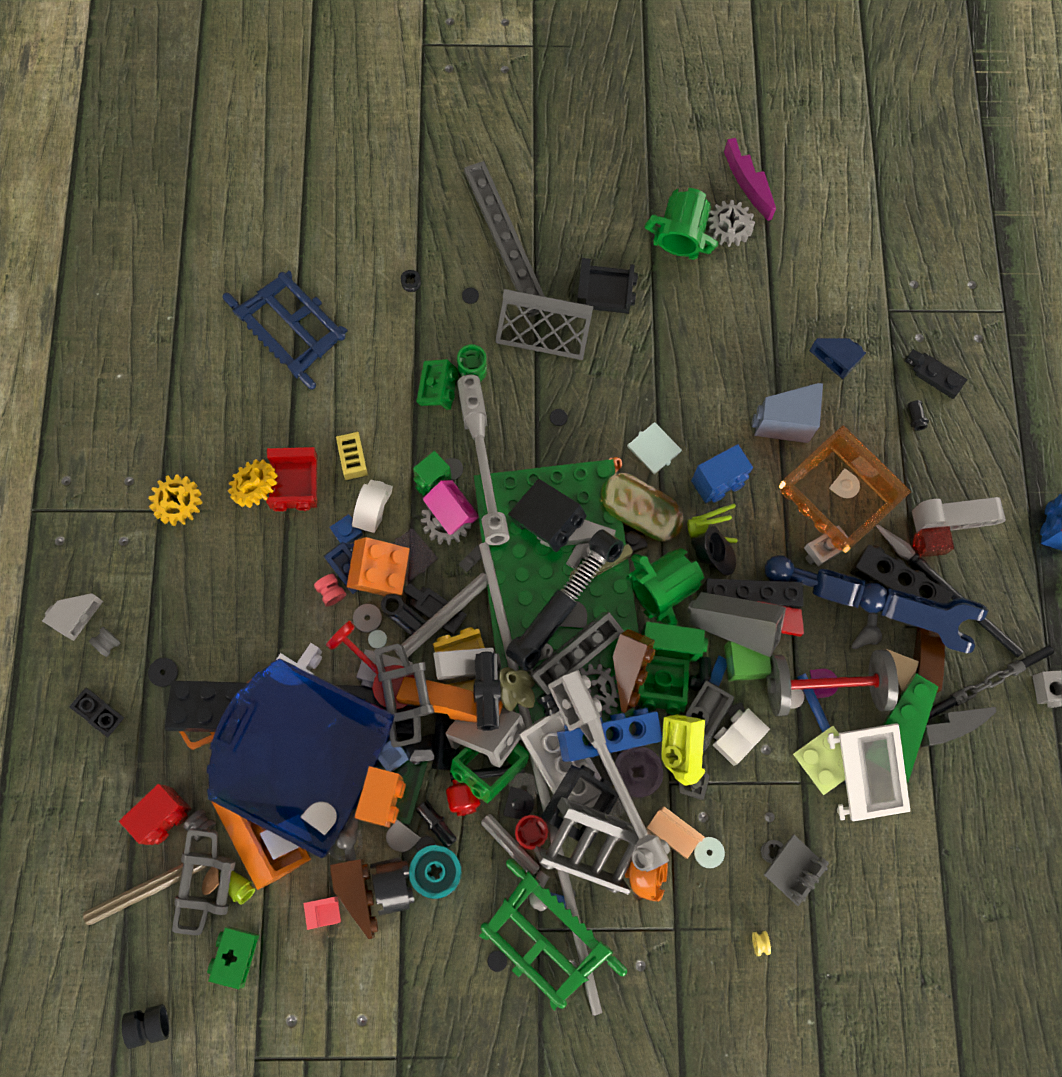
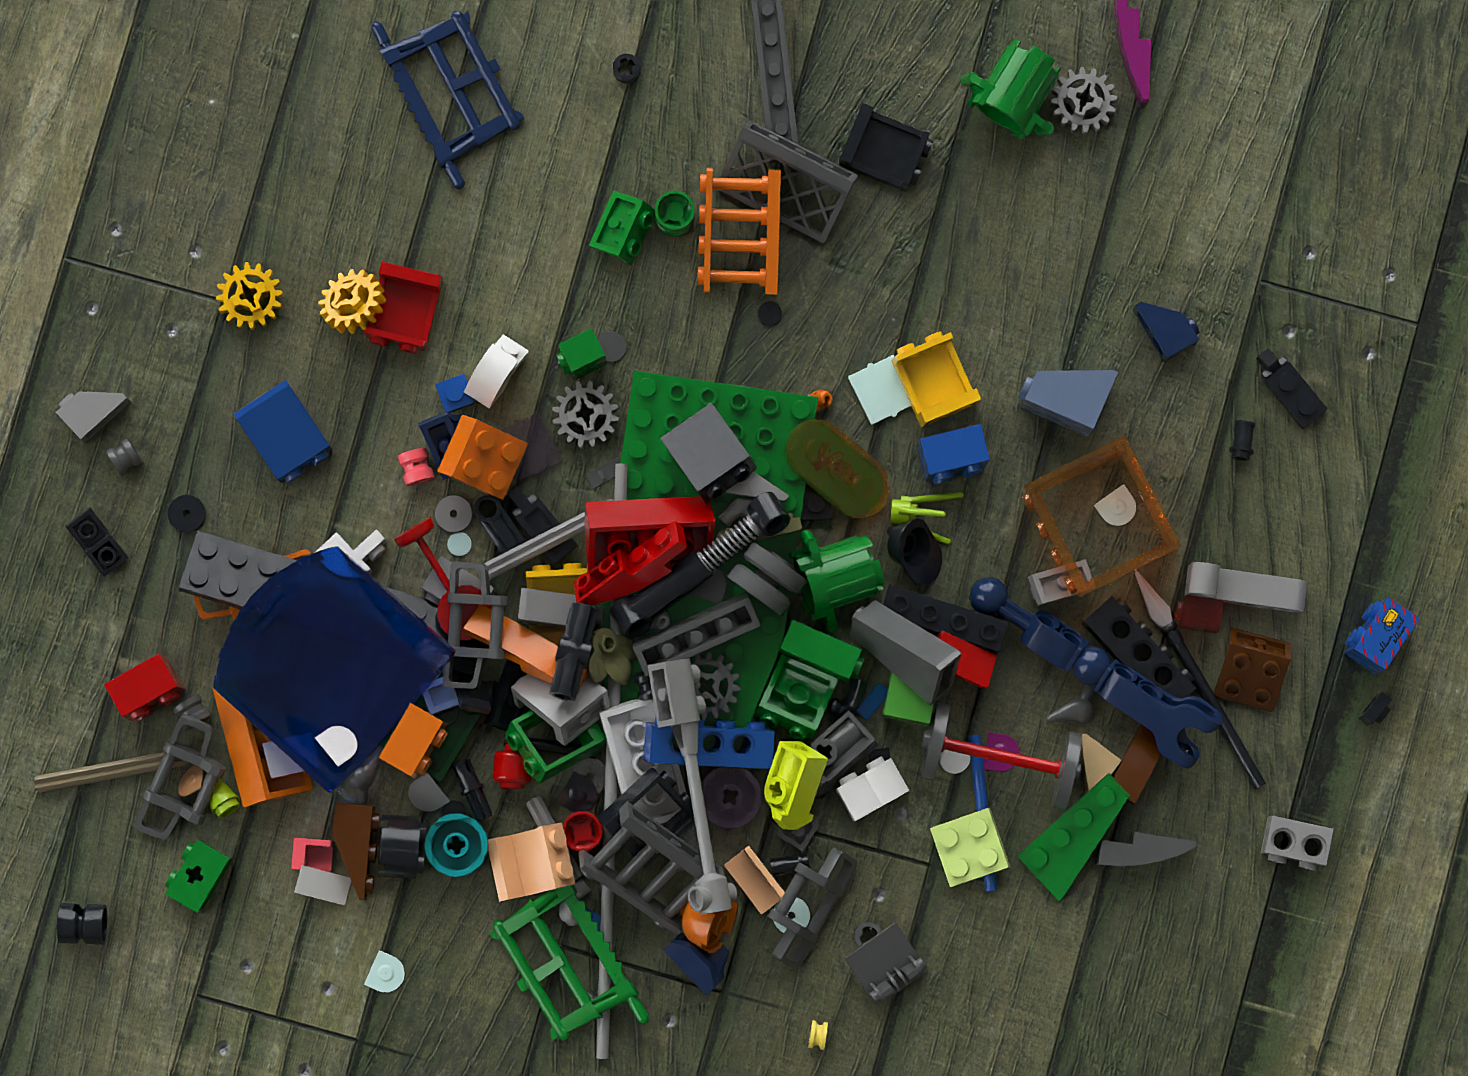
camera: 15 degrees right, 10 degrees up
light yellow slope [336,432,368,480] -> none
dark pink panel [423,480,479,535] -> none
light grey bar [457,375,509,545] -> none
black piece [462,287,479,304] -> none
black piece [487,950,507,972] -> none
slope [613,629,655,713] -> none
piece [827,723,910,821] -> none
piece [928,645,1054,720] -> none
none -> blue slope [233,380,332,483]
none -> white sticker [294,865,351,905]
none -> light aqua piece [364,950,405,992]
none -> light nougat panel [488,822,575,902]
none -> red slope [574,521,687,605]
none -> red slope [584,496,715,572]
none -> dark blue slope [663,932,729,995]
none -> orange fence [698,167,781,295]
none -> dark grey wheel [726,541,808,617]
none -> dark grey bar [768,847,858,969]
none -> black pin [770,851,810,878]
none -> yellow panel [892,331,981,428]
none -> reddish brown bracket [1214,627,1291,712]

